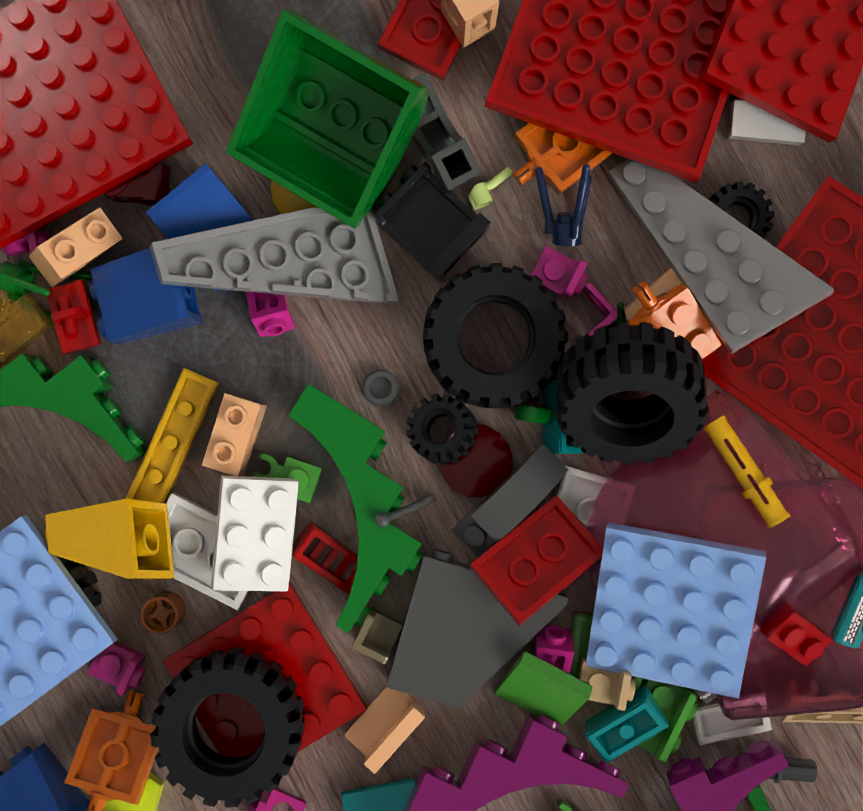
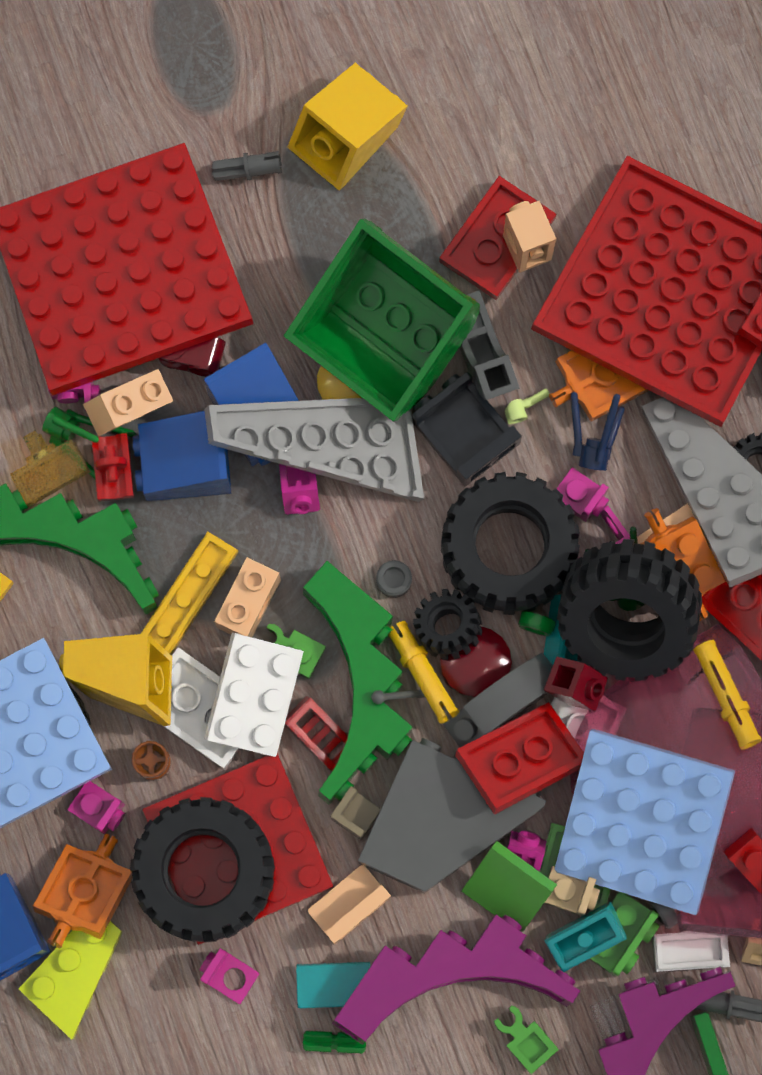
camera: 10 degrees right, 10 degrees down
none -> yellow pin [388,621,459,724]
none -> dark red brick [544,656,608,712]

